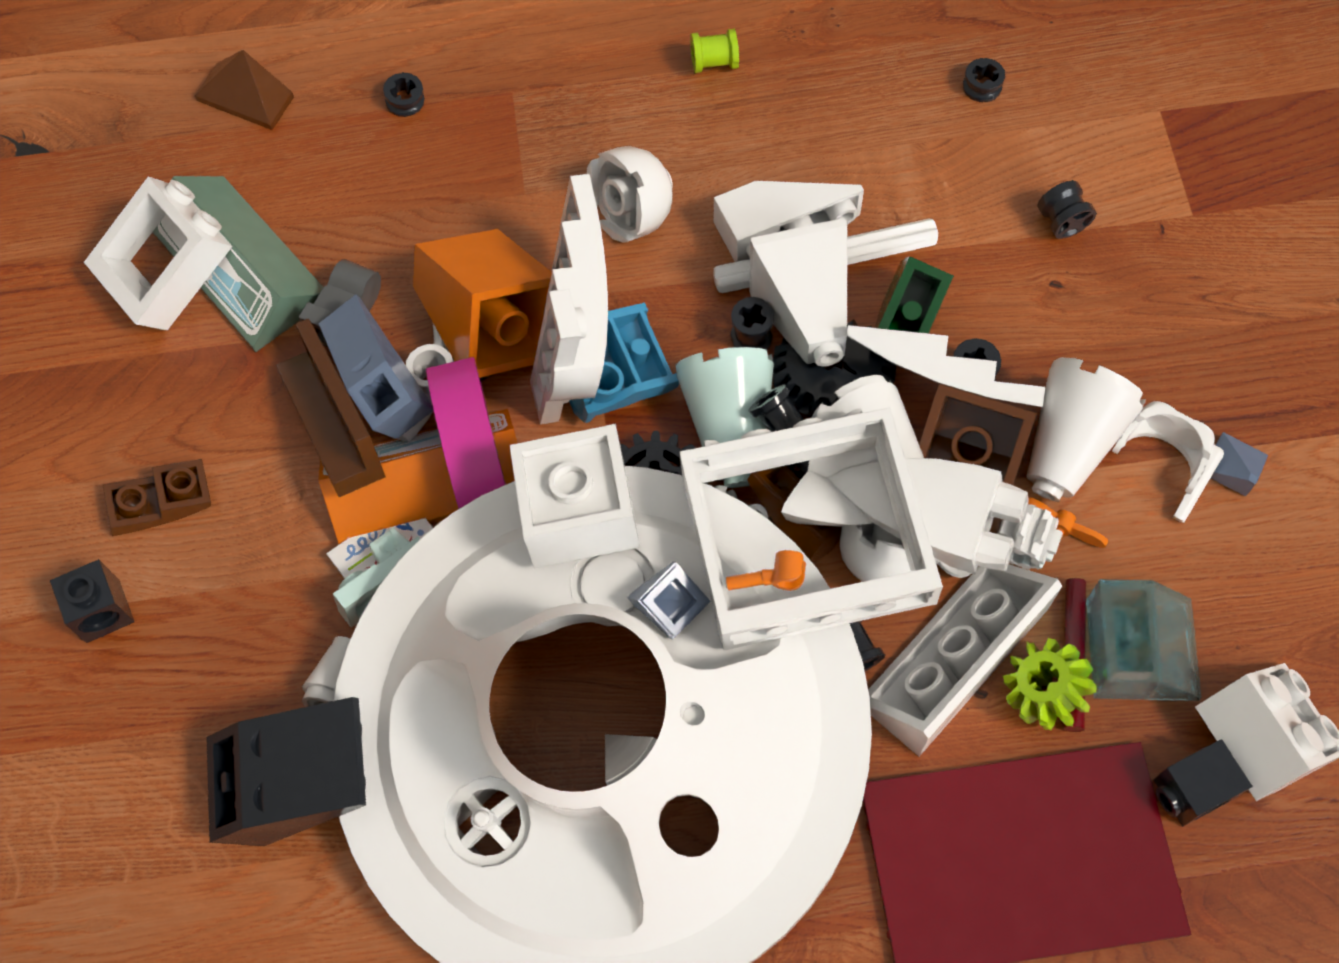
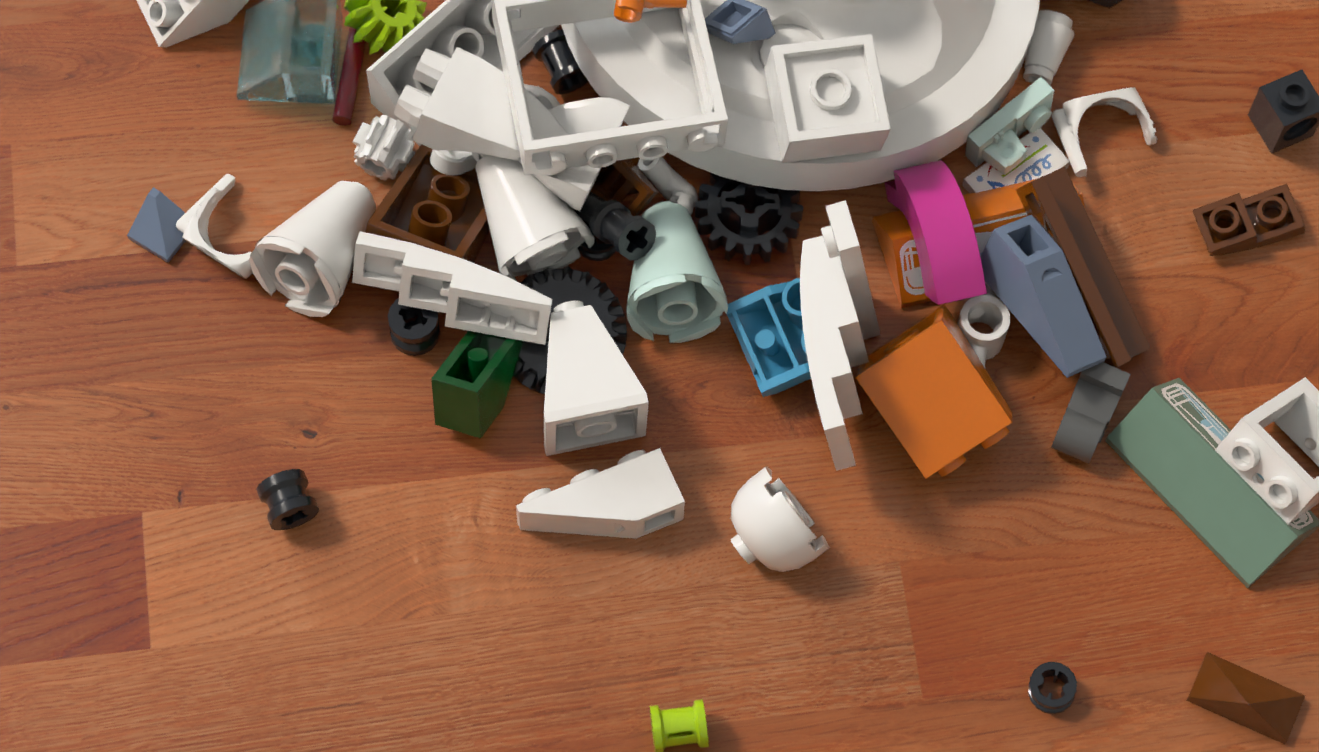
camera: 175 degrees right, 0 degrees up
white axle [713,218,938,293] -> none
black bush [730,297,774,350] -> none
black bush [963,58,1005,102] -> none
orange piece [1028,497,1109,548] -> none
none -> white helmet [1051,87,1157,177]

